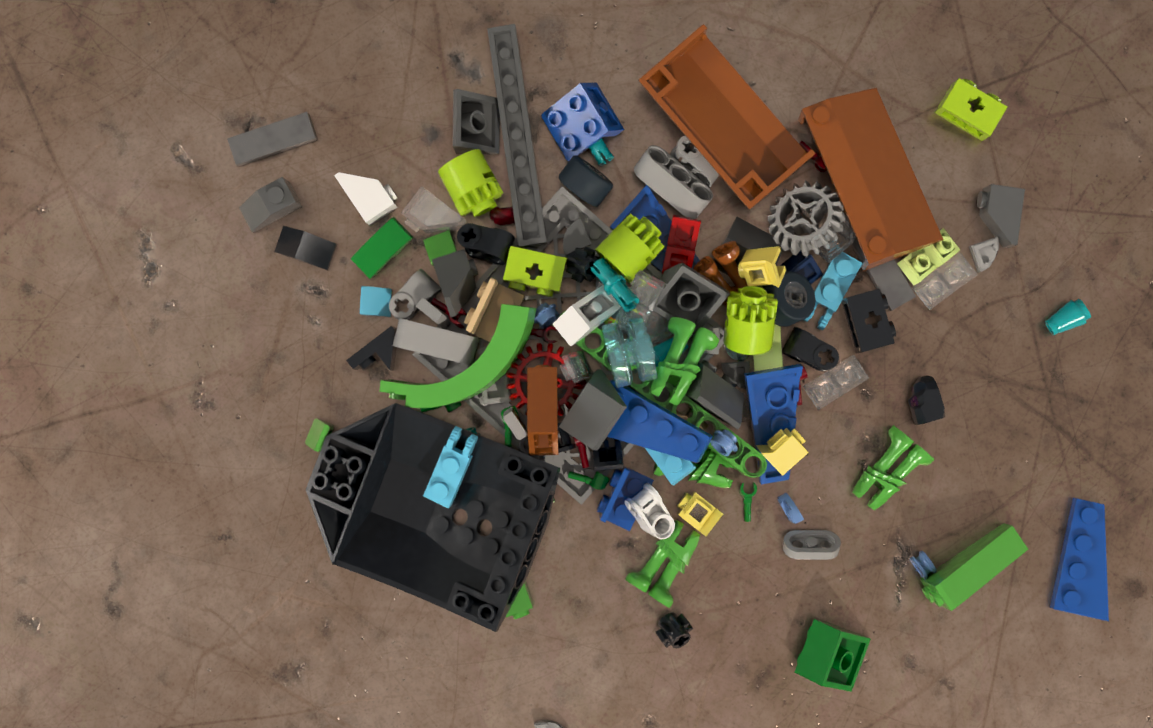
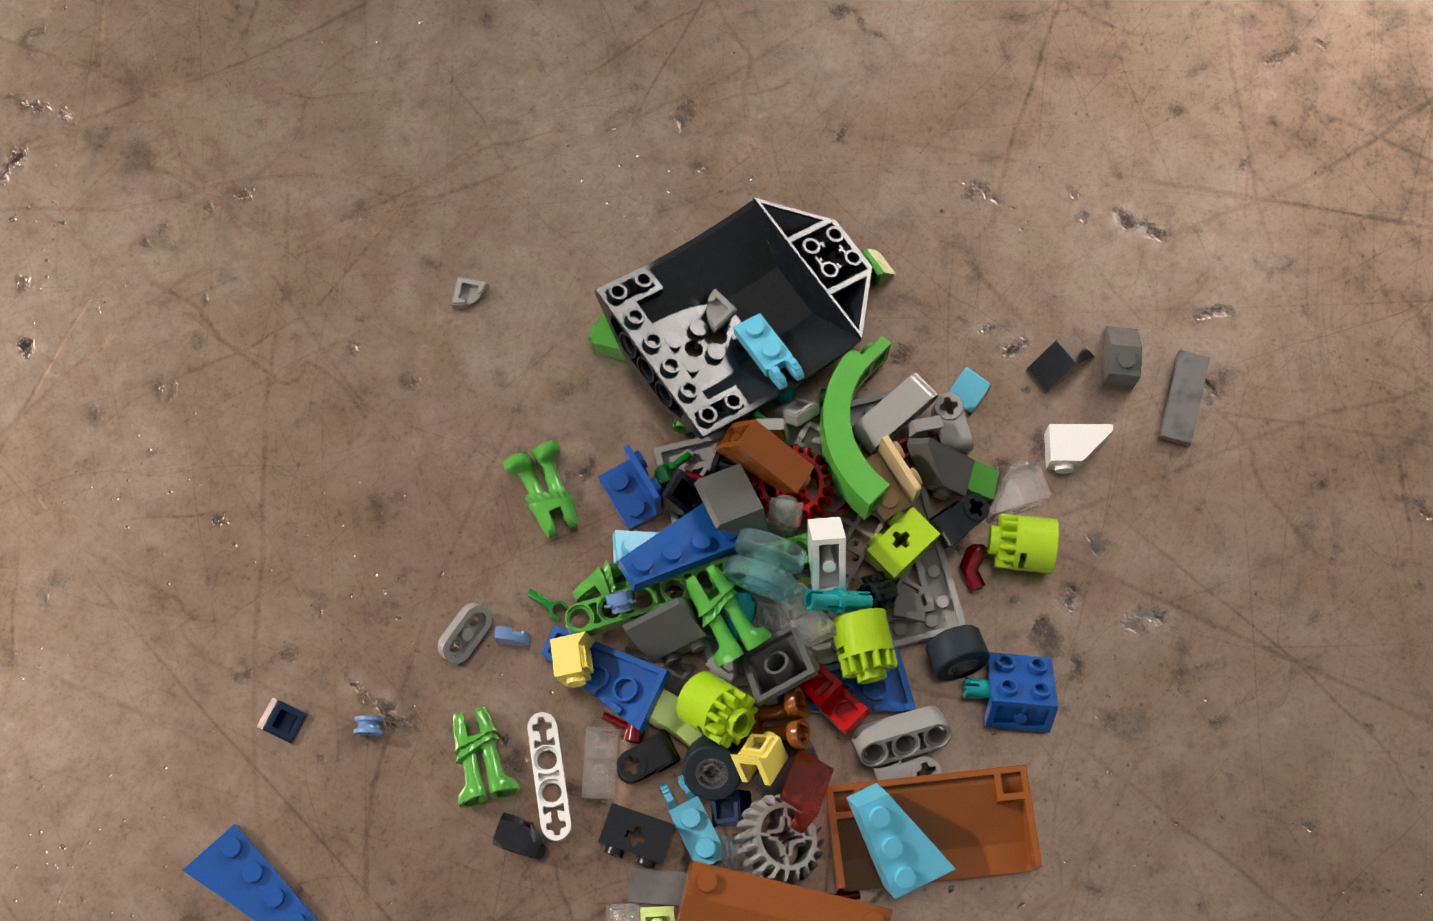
camera: 125 degrees right, 15 degrees down
black slope [346,326,397,371] -> none
green slope [351,217,413,279] -> none
dark grey slope [453,89,500,154] -> none
dark grey plate [487,24,548,248] -> none
medium blue plate [534,303,560,329] -> none
white piece [624,483,675,539] -> none
black gear [656,613,693,649] -> none
light yellow window [677,491,723,536] -> none
green slope [794,619,871,692] -> none
bright green slope [920,523,1028,611] -> none
none -> dark blue slope [257,698,306,743]
none -> white beam [527,712,572,842]
none -> light grey tile [706,289,737,334]
none -> light grey tile [774,397,820,426]
none -> clear red panel [780,750,834,834]
none -> medium azure wedge [846,783,956,899]

